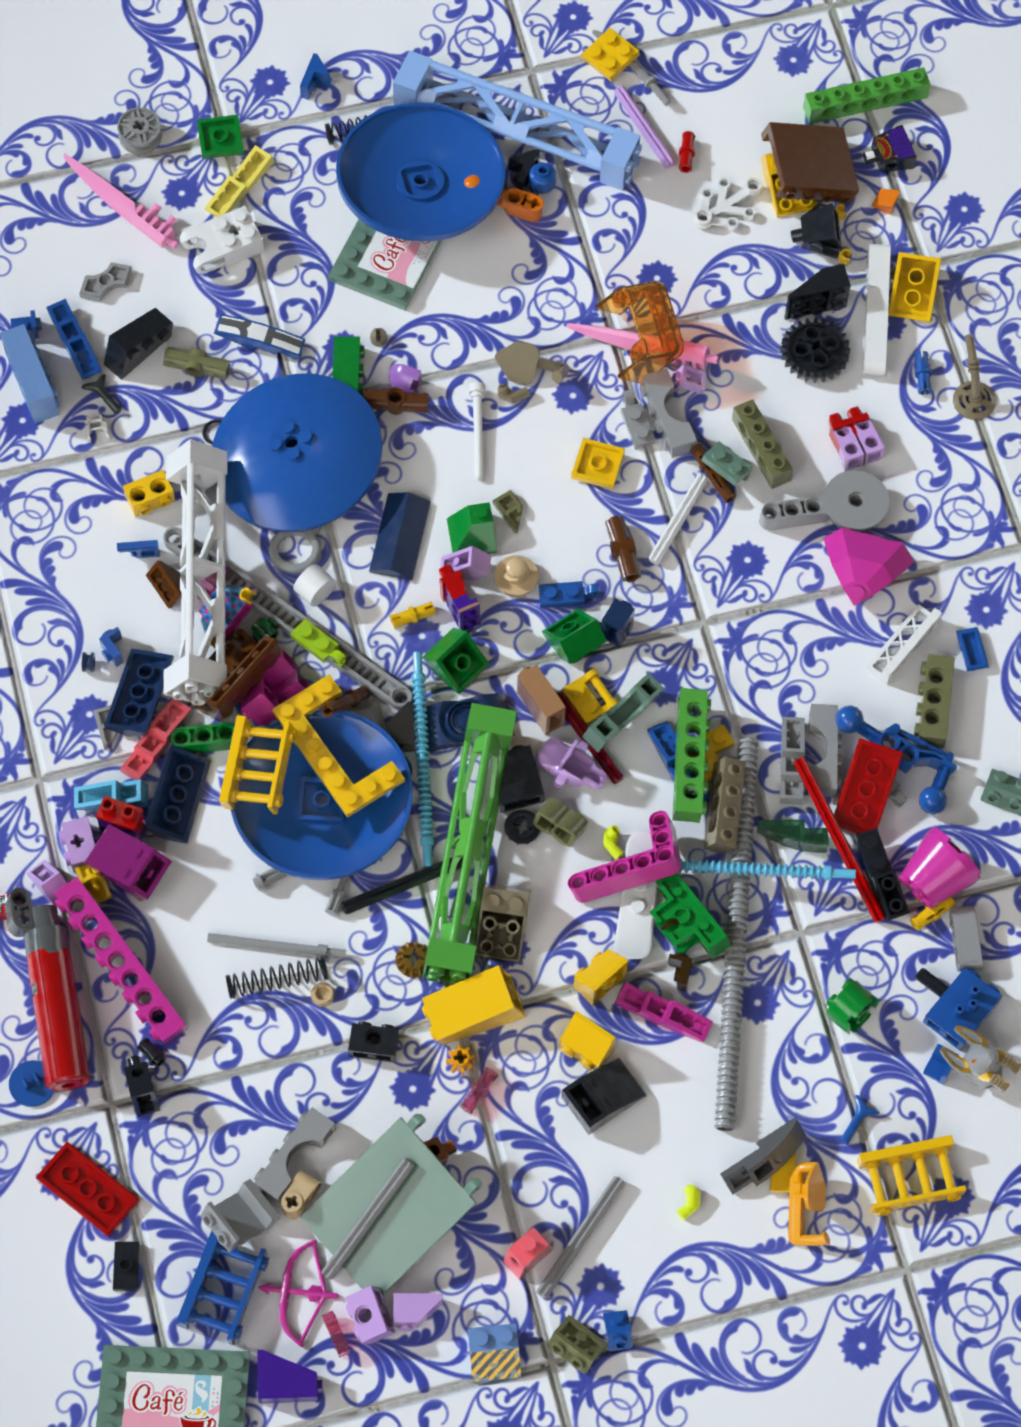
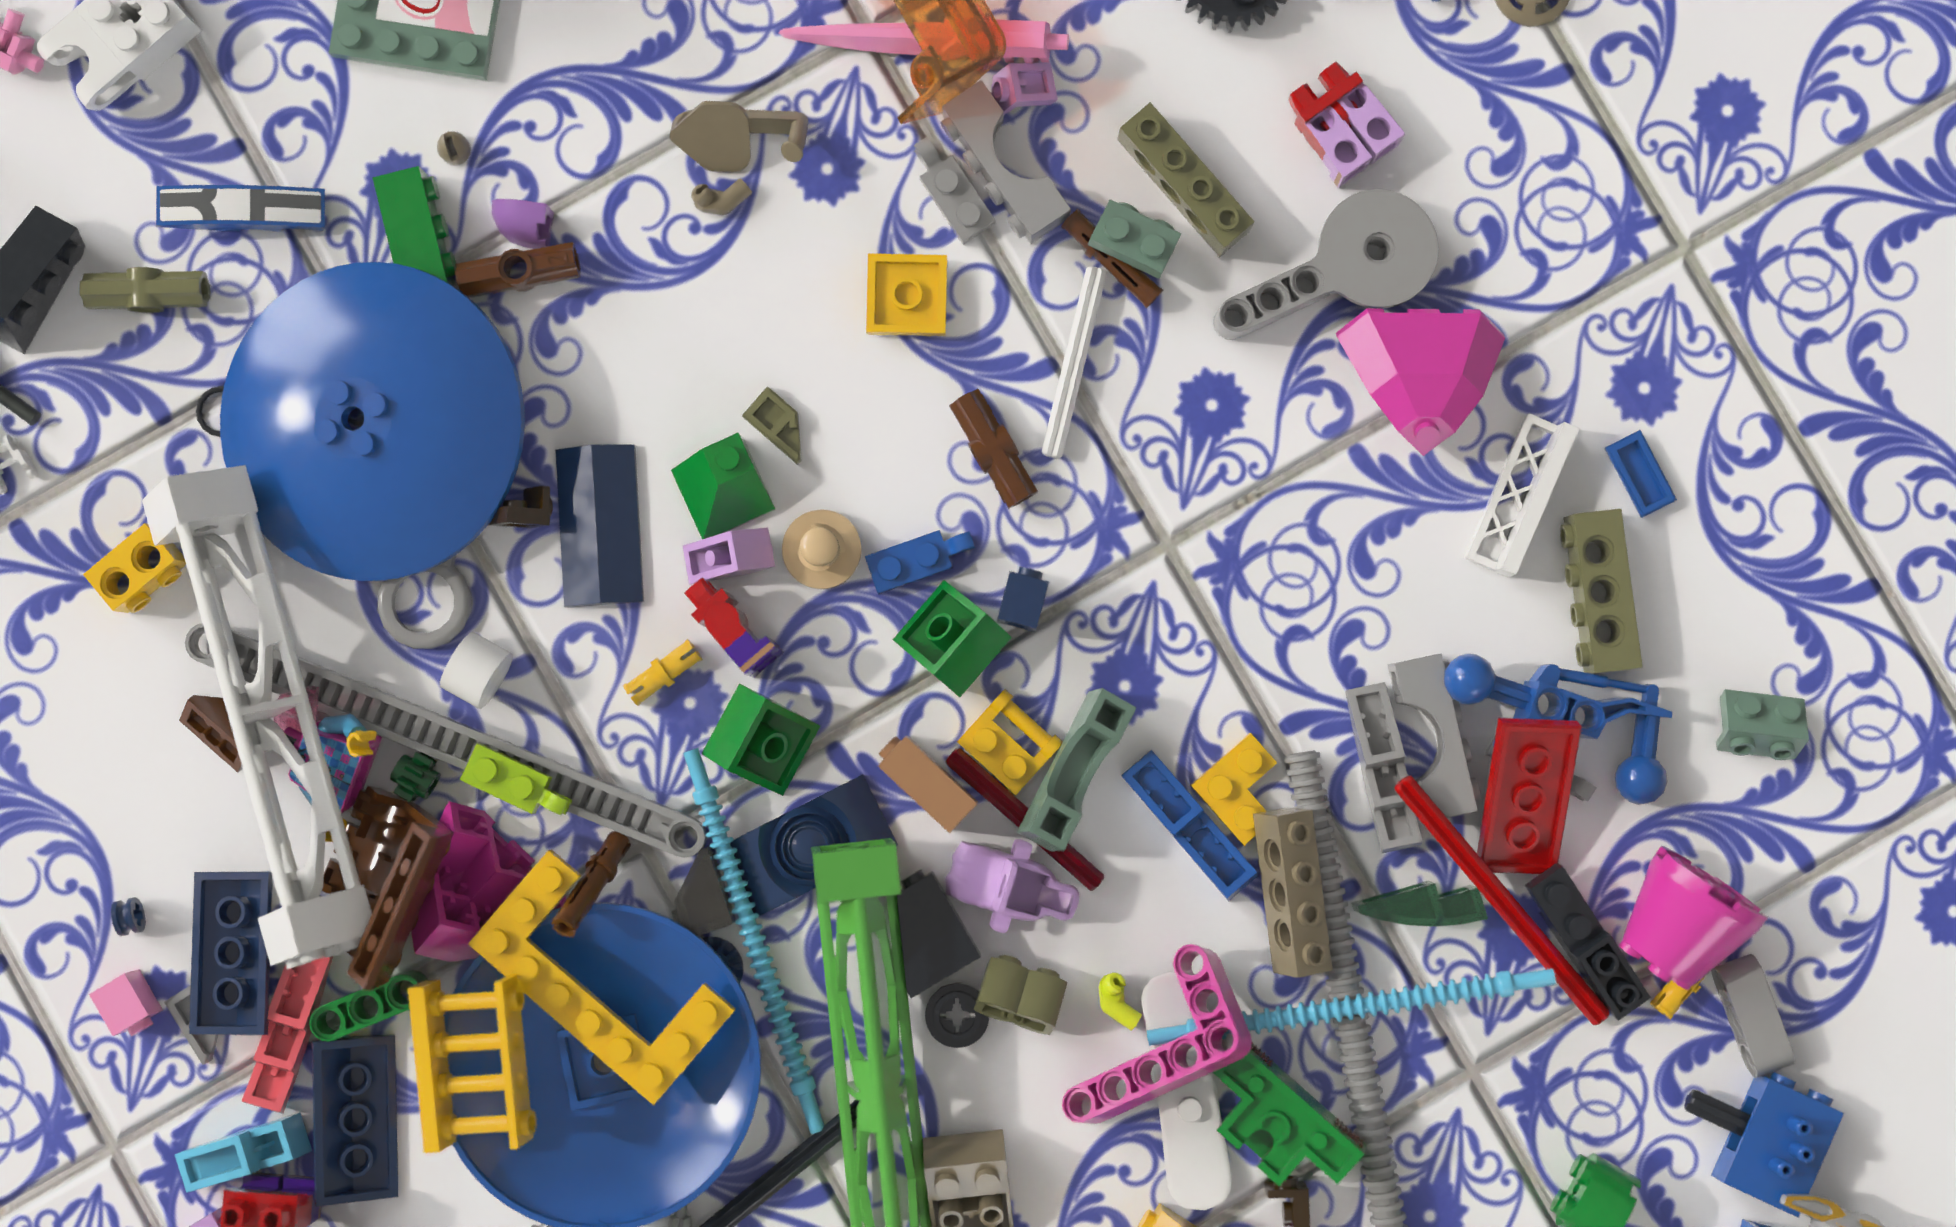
camera: 10 degrees left, 20 degrees up
blue bracket [99,627,124,667] -> none
blue tile [117,540,160,558] -> none
white piece [468,382,486,480] -> none
bright green brick [672,688,711,823] -> none
none -> bright pink brick [89,969,163,1036]
none -> dark brown bracket [488,485,553,528]

